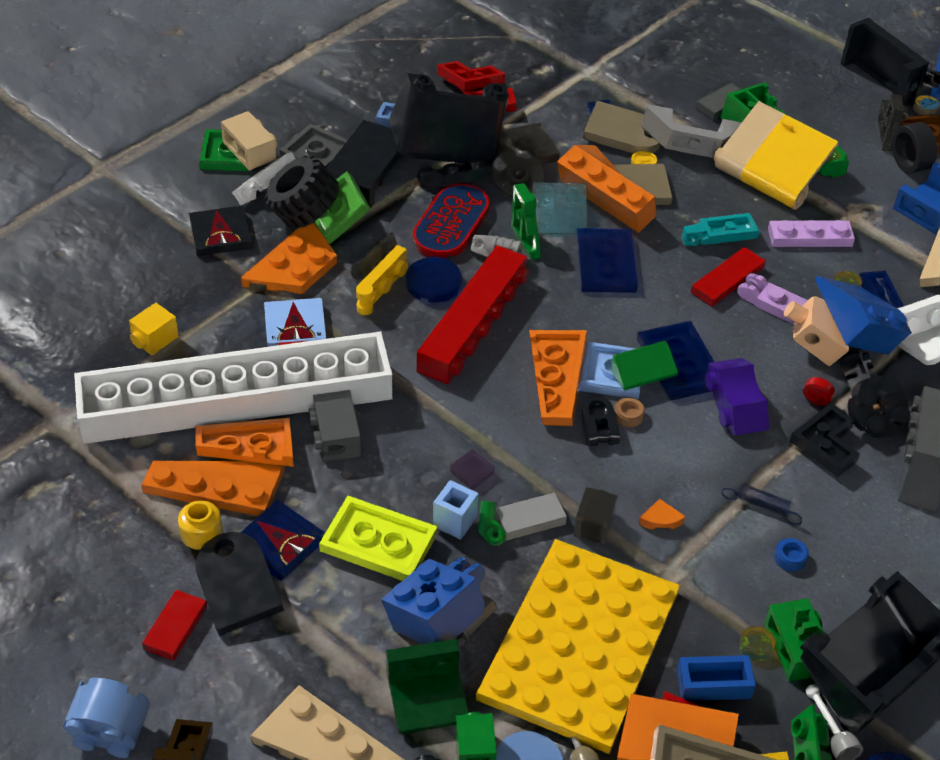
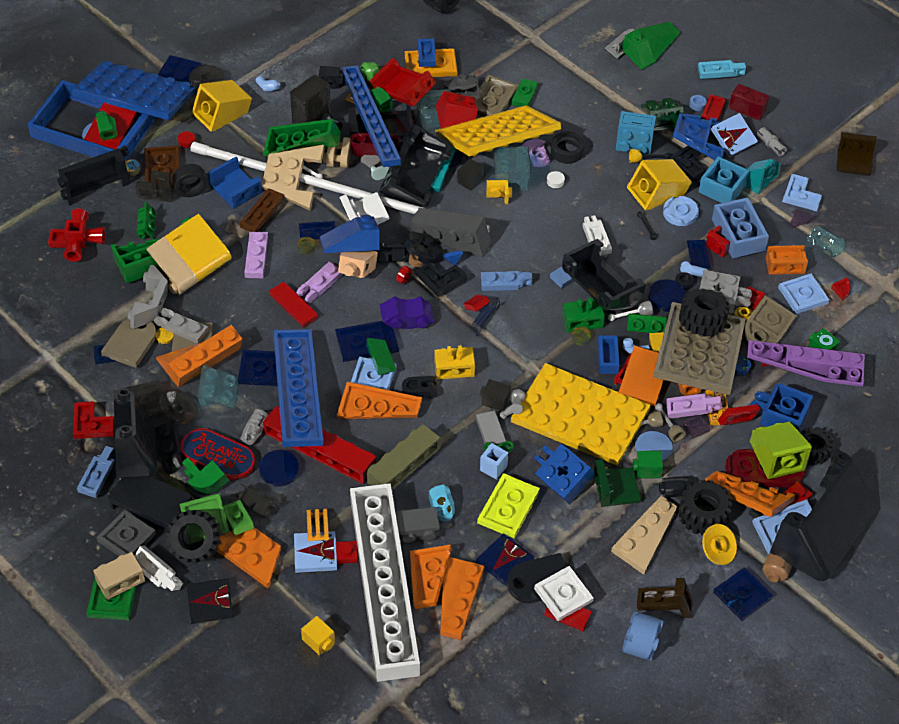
camera: 85 degrees left, 5 degrees up
yellow head [177,500,223,550] -> none
yellow plate [356,245,408,315] -> none
red plate [437,61,506,91] -> none
clear purple tile [450,449,495,490] -> none
green wing [511,183,541,260] -> none
medium nougat tile [614,398,645,427] -> none
orange tile [639,499,685,530] -> none
teal hinge [681,213,760,246] -> none
dark grey tile [696,83,741,120] -> none
blue tile [774,538,809,572] -> none
none -> red brick [48,209,105,262]
none -> green hinge [136,201,157,239]
none -> light grey hinge [154,308,209,343]
none -> green brick [182,458,230,494]
none -> bright green plate [223,500,254,535]
none -> reddish brown plate [240,188,284,232]
none -> blue plate [273,329,323,447]
none -> light orange tile [307,509,329,541]
none -> olive brick [367,424,440,490]
none -> medium azure rock [429,484,455,522]
none -> yellow brick [434,345,475,380]
none -> blue slope [441,250,463,266]
none -> red tile [463,295,490,312]
none -> medium blue hinge [481,271,532,291]
none -> light grey piece [500,389,526,419]
none -> white plate [534,566,594,621]
none -> light blue arm [622,338,650,354]

